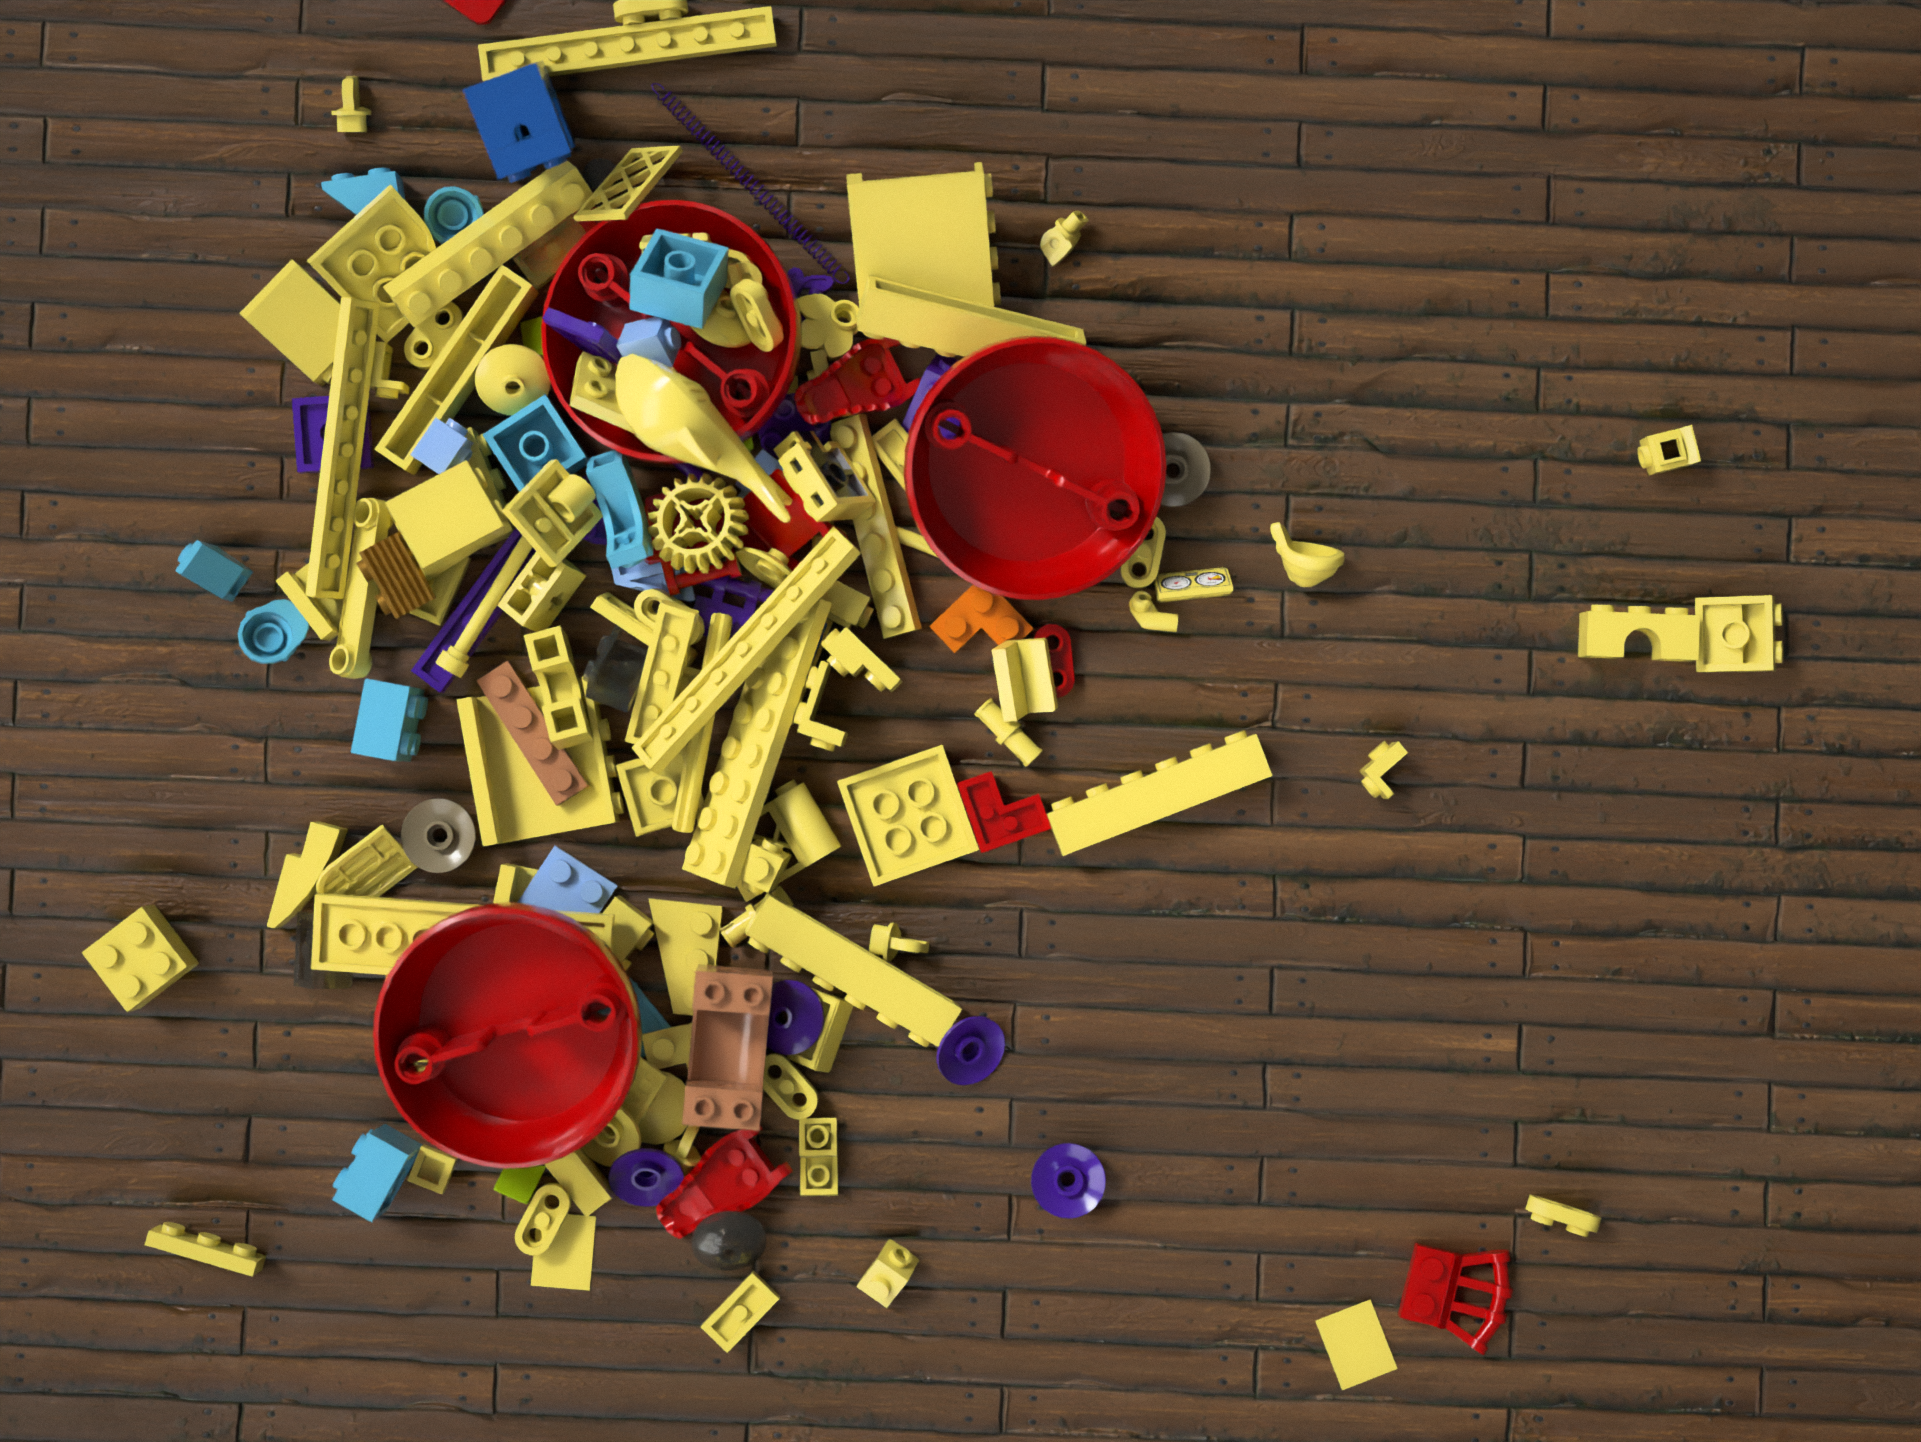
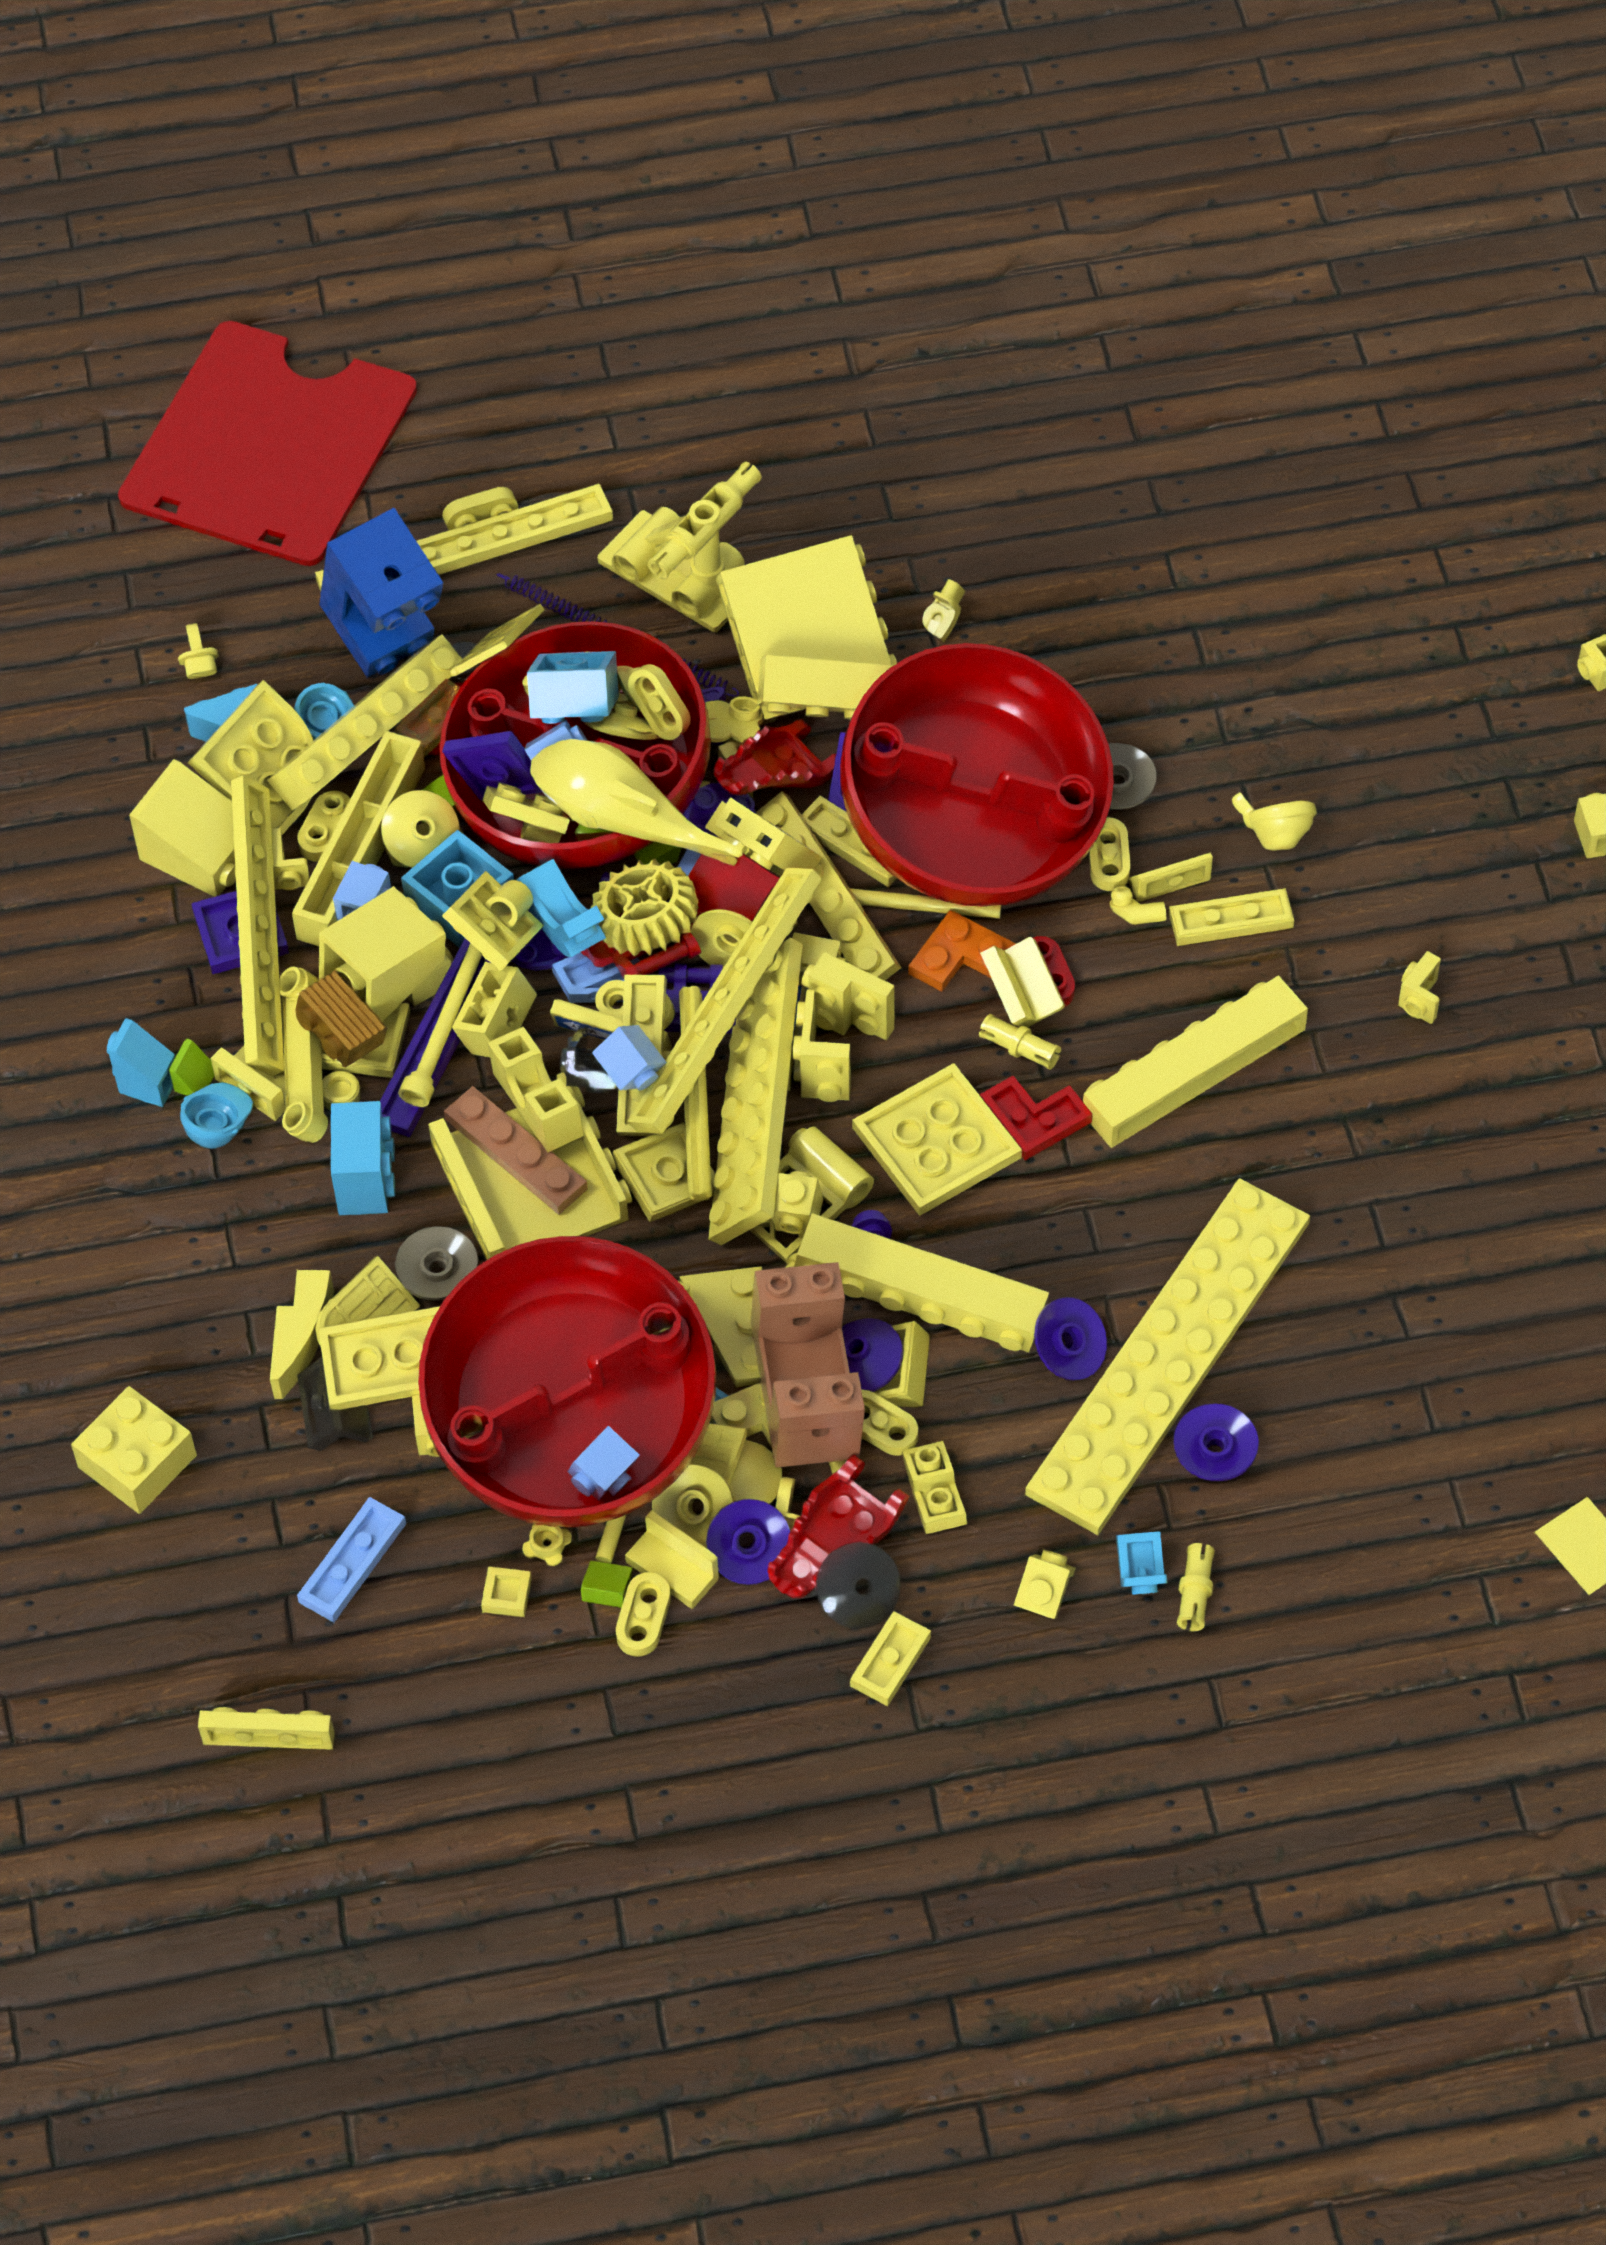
camera: 10 degrees left, 30 degrees down
medium azure brick [332,1124,422,1222] -> none
light yellow sticker [531,1214,596,1291] -> none
light yellow piece [869,922,930,962] -> none
none -> lime slope [169,1039,215,1096]
none -> light blue plate [297,1497,406,1623]
none -> light yellow tile [323,1071,361,1111]
none -> light blue brick [568,1426,640,1501]
none -> light blue brick [592,1025,667,1091]
none -> light yellow plate [598,462,762,632]
none -> dark purple plate [852,1210,892,1239]
none -> light yellow plate [1025,1178,1310,1535]
none -> medium azure bracket [1116,1531,1167,1595]
none -> light yellow tile [1169,888,1294,946]
none -> light yellow pin [1177,1543,1215,1631]

